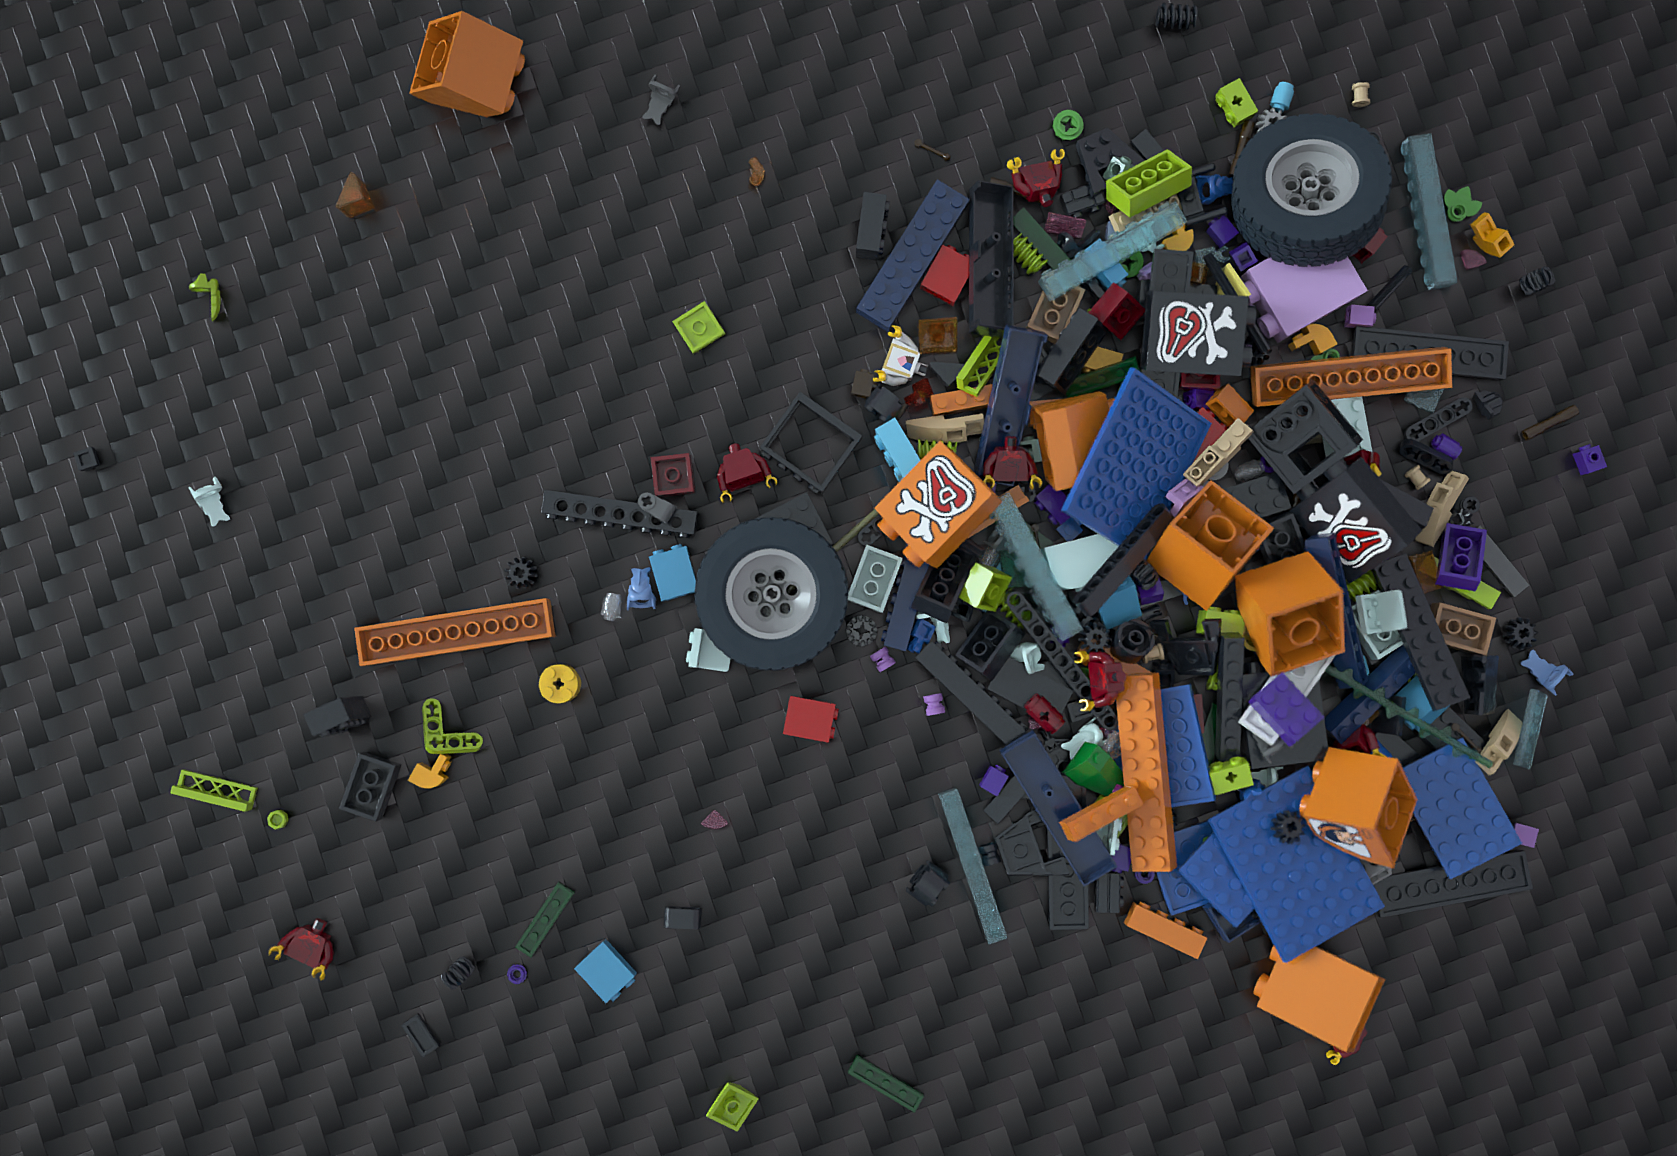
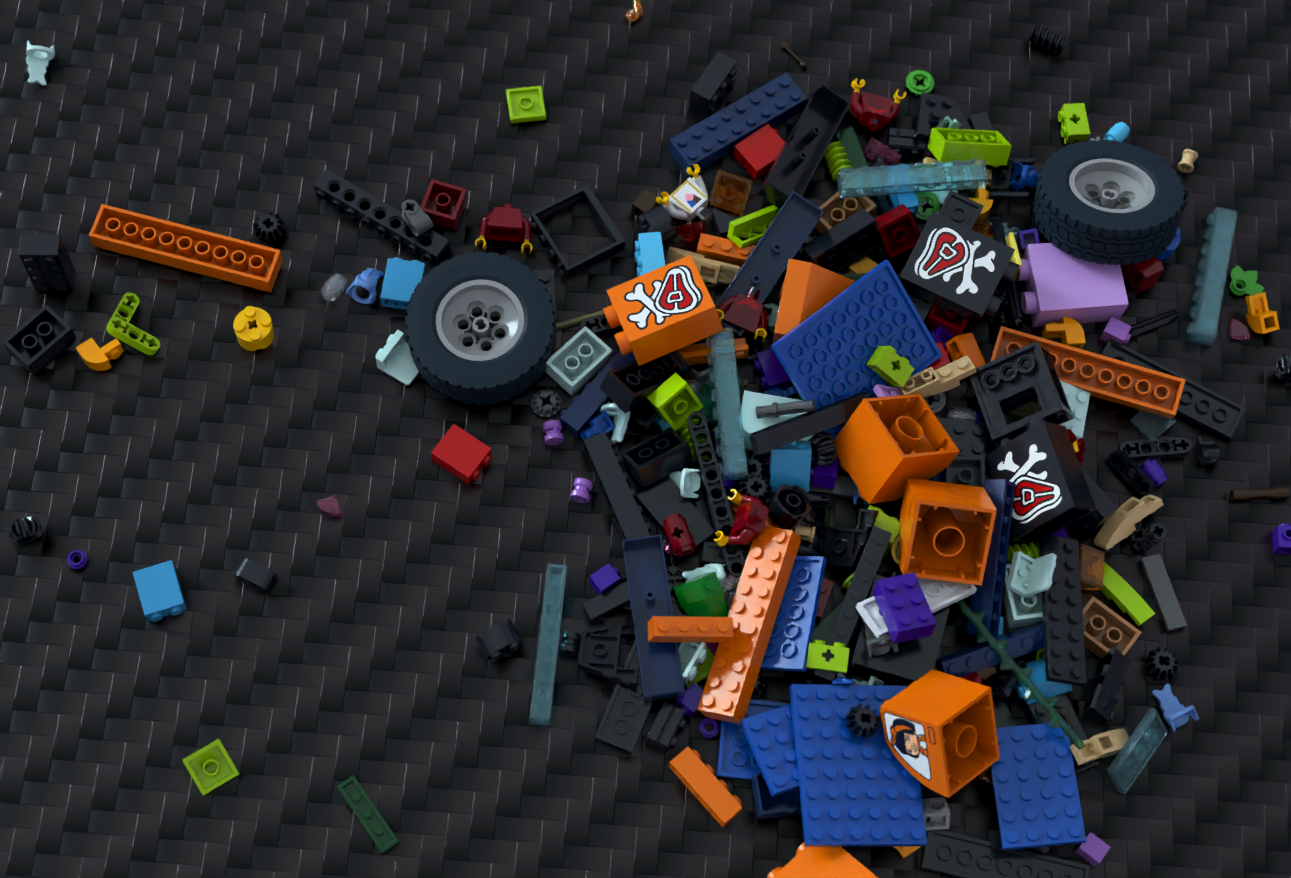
camera: 15 degrees right, 20 degrees down
dark green tile [515,882,575,958] -> none
dark purple brick [1206,215,1239,249] -> none
tan bush [1404,465,1431,490] -> none
dark purple brick [1435,523,1487,591] -> none
none -> dark grey pin [756,399,815,419]
none -> lime brick [866,345,914,388]

